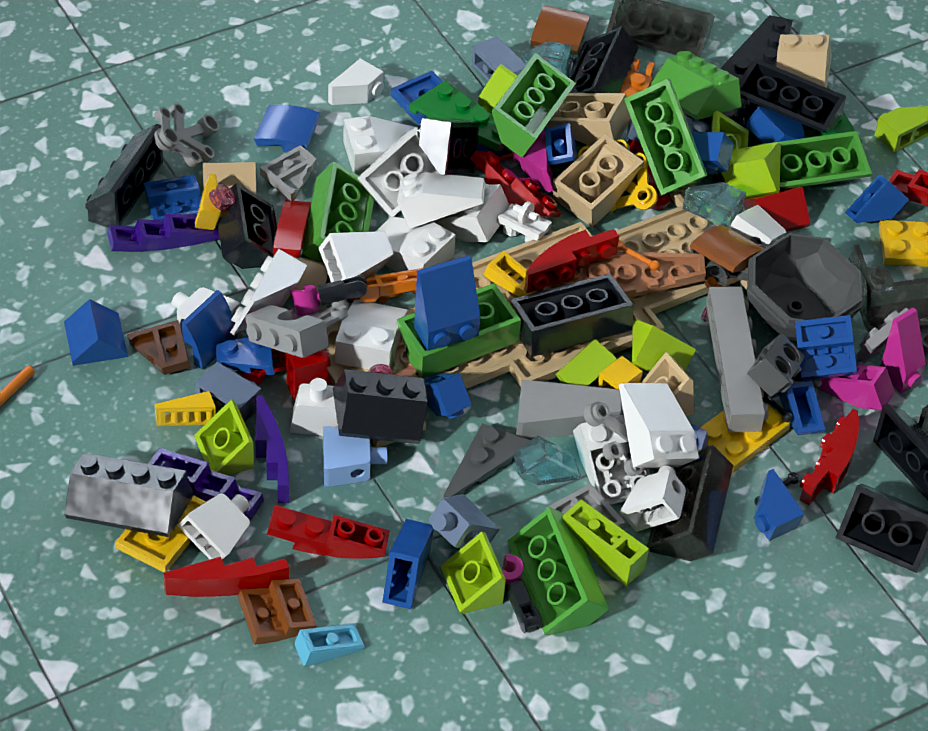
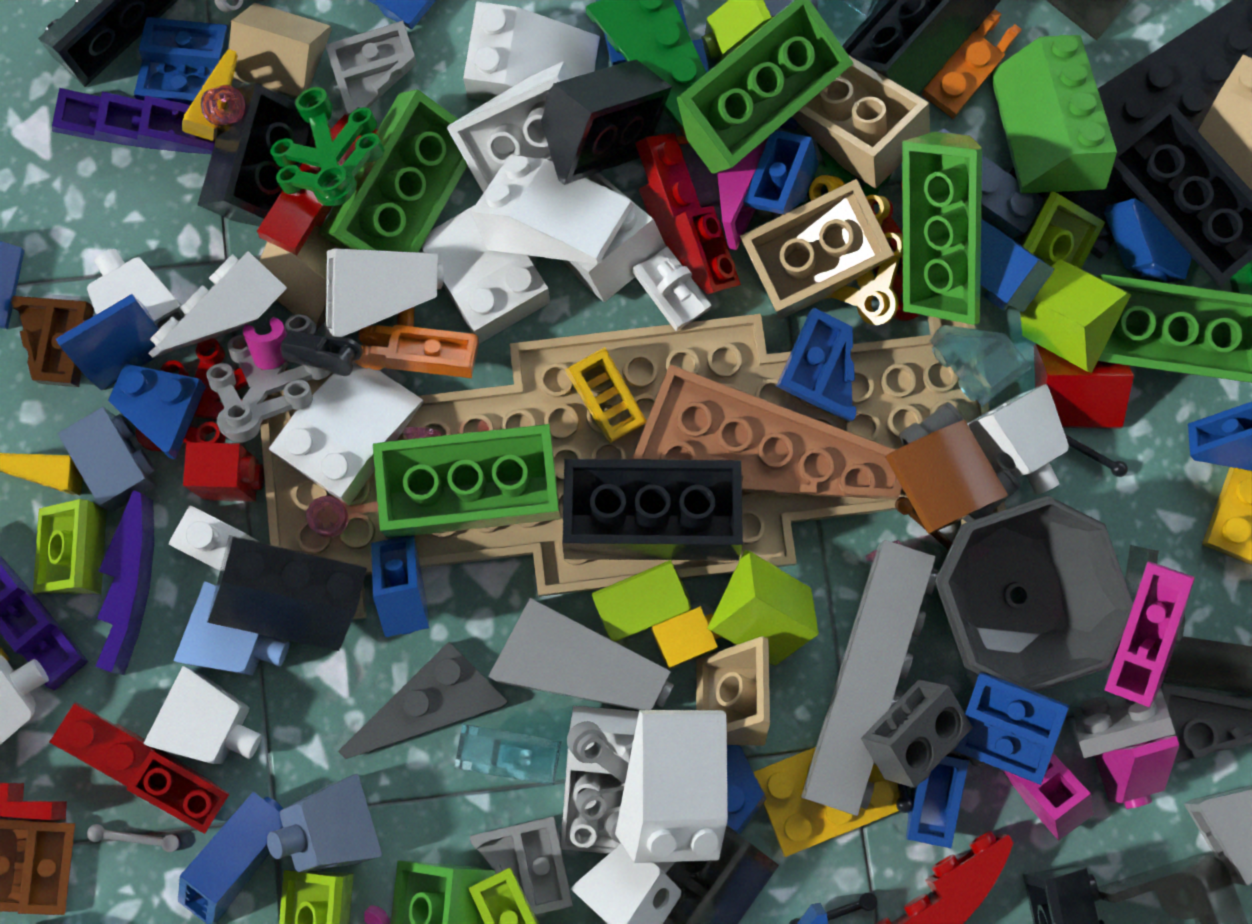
camera: 25 degrees right, 30 degrees up
light grey arch [245,305,329,358] -> none
blue slope [414,255,480,351] -> none
red slope [524,229,619,293] -> none
orange hinge [617,240,660,271] -> none
none -> light grey hinge [87,824,181,852]
none -> white torso [143,666,262,764]
none -> green plant [270,87,385,206]
none -> blue wing [776,308,856,422]
none -> dark pink slope [1105,561,1195,707]

